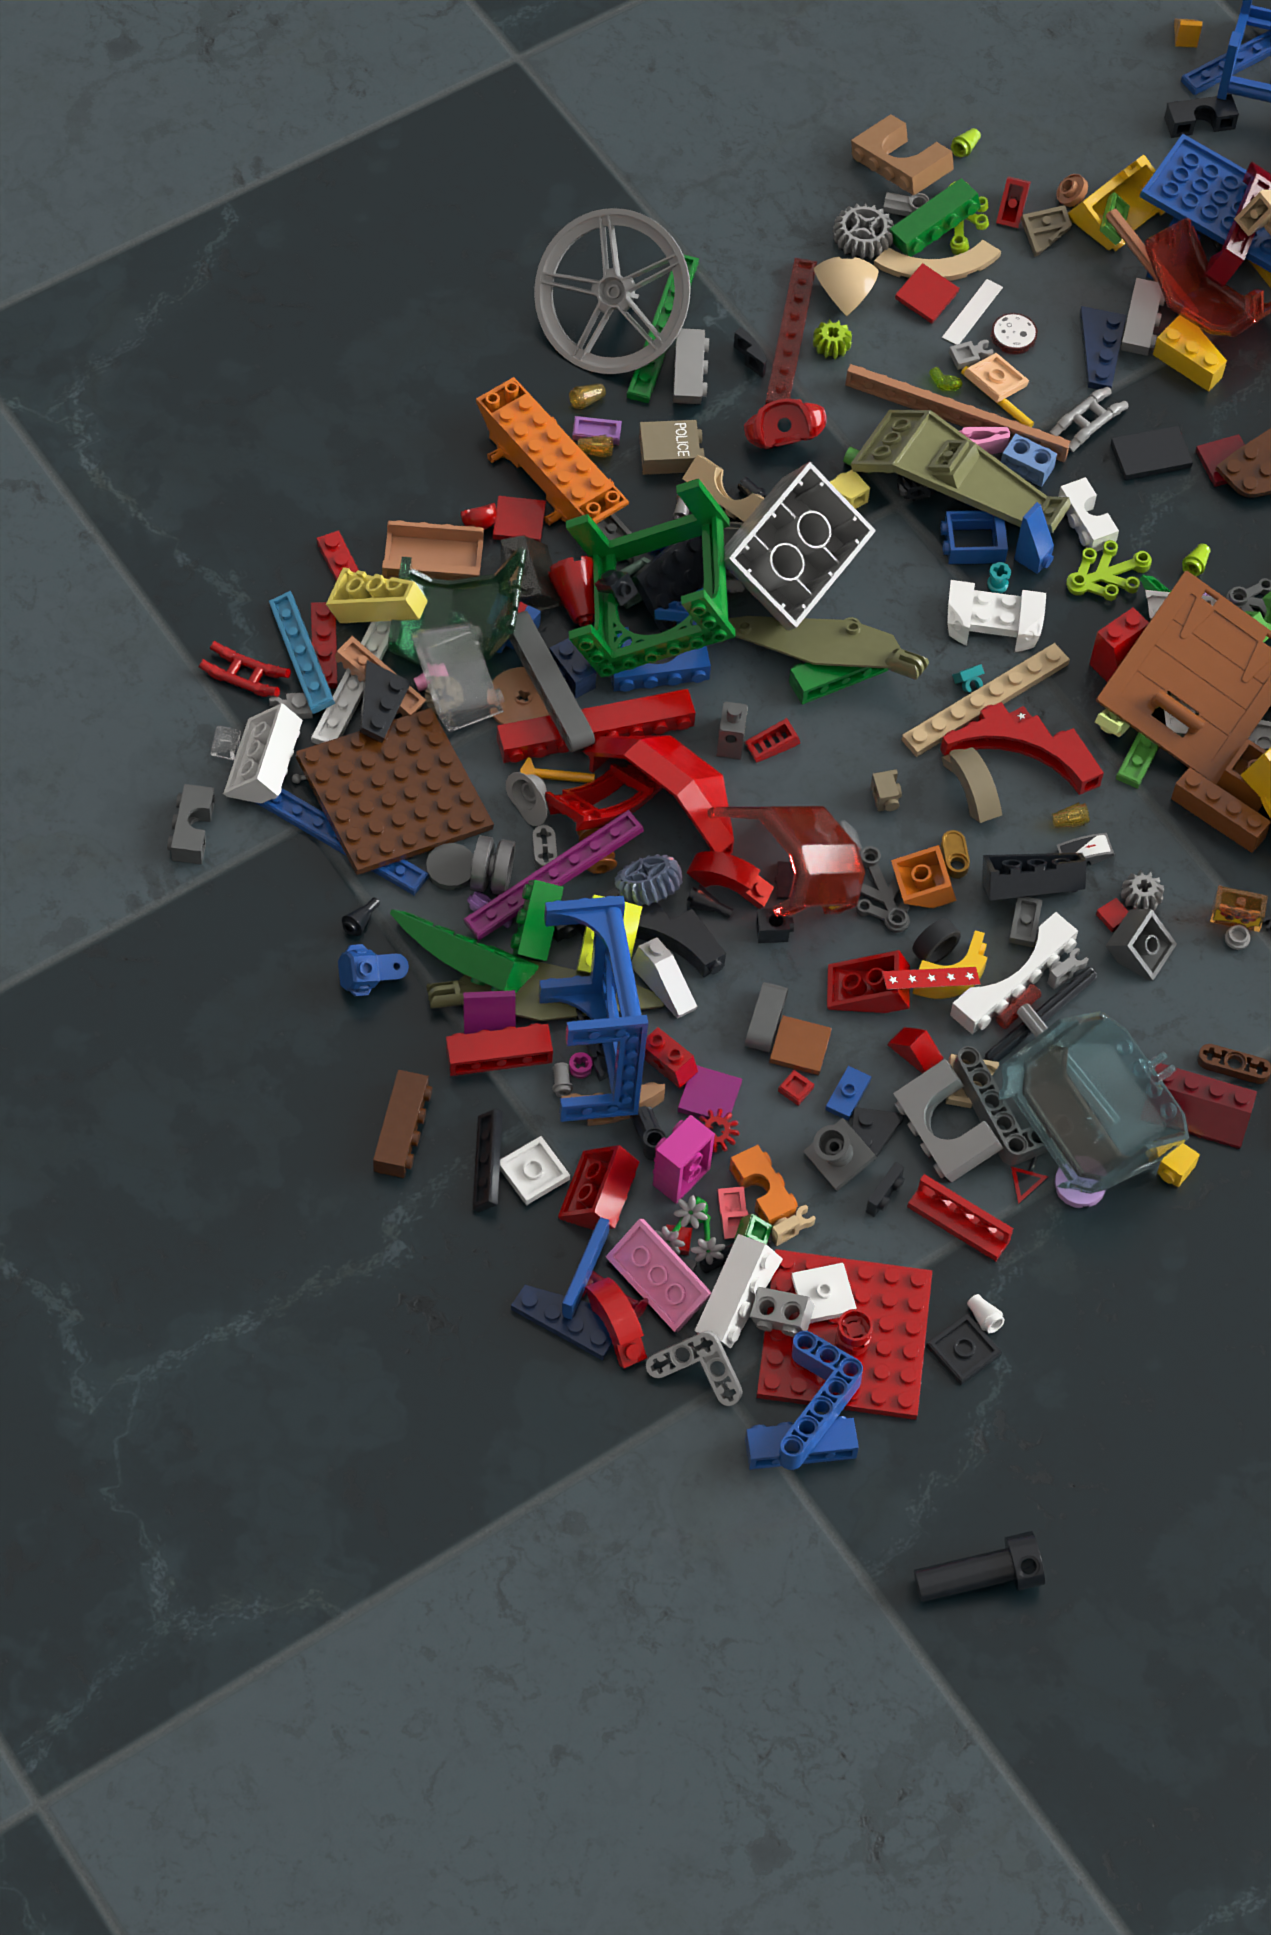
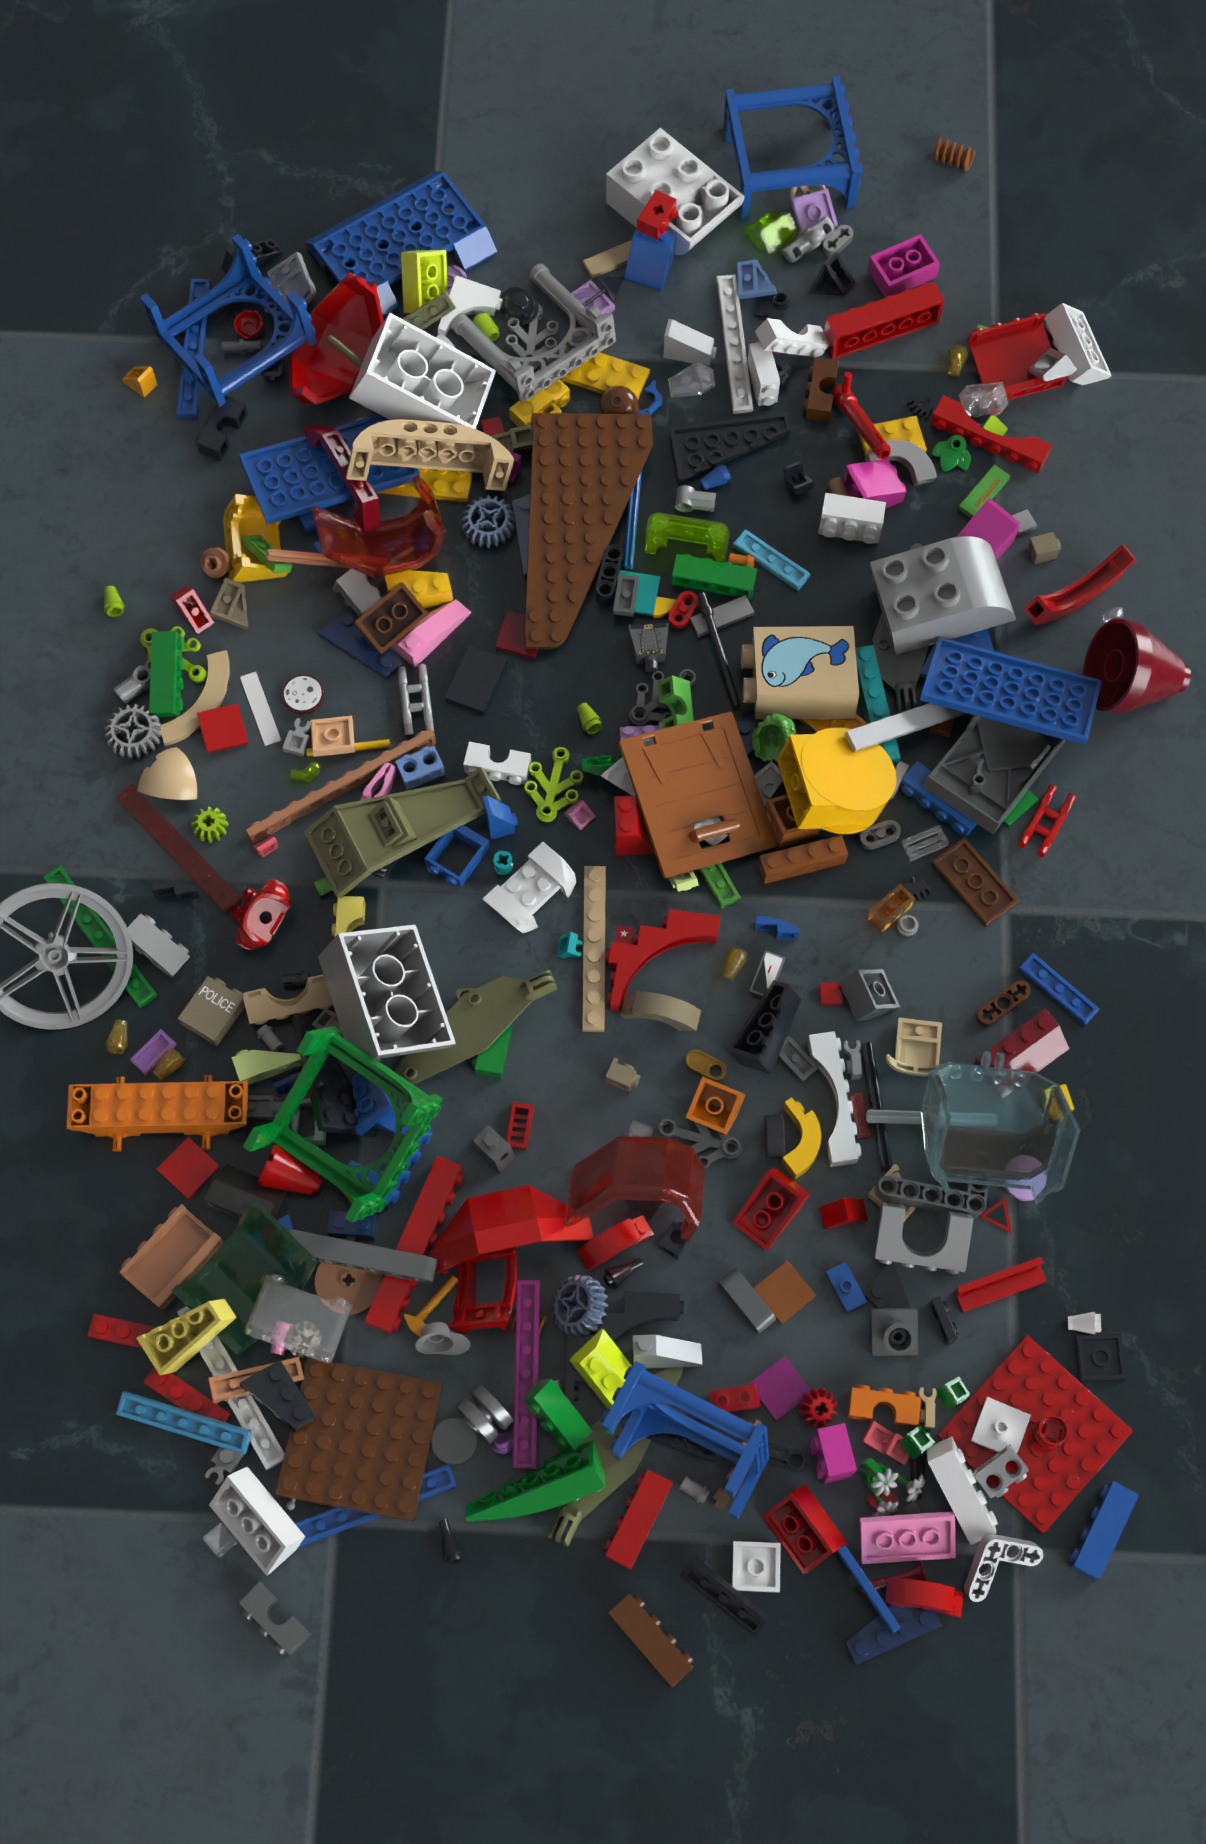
camera: 50 degrees left, 10 degrees up
red piece [198,640,291,697] -> none
blue piece [338,944,409,997] -> none
red hair [461,503,497,530] -> none
magenta tile [463,990,516,1034] -> none
light grey beam [532,825,557,869] -> none
dark pink bush [569,1052,592,1079] -> none
black bracket [594,570,638,606] -> none
red tile [778,1070,814,1106] -> none
blue beam [779,1331,863,1470] -> none
medium nougat arch [851,114,954,195] -> none
red sticker [882,967,981,989] -> none
light grey gear [1121,870,1164,911] -> none
none -> yellowish green slope [232,1050,303,1085]
none -> coral slope [253,835,279,858]
none -> reddish brown brick [352,582,429,654]
none -> bright pink wedge [390,599,471,668]
none -> bright pink slope [564,800,596,830]
none -> blue slope [754,916,799,940]
none -> tan piece [886,1018,952,1076]
none -> green slope [936,1376,971,1410]

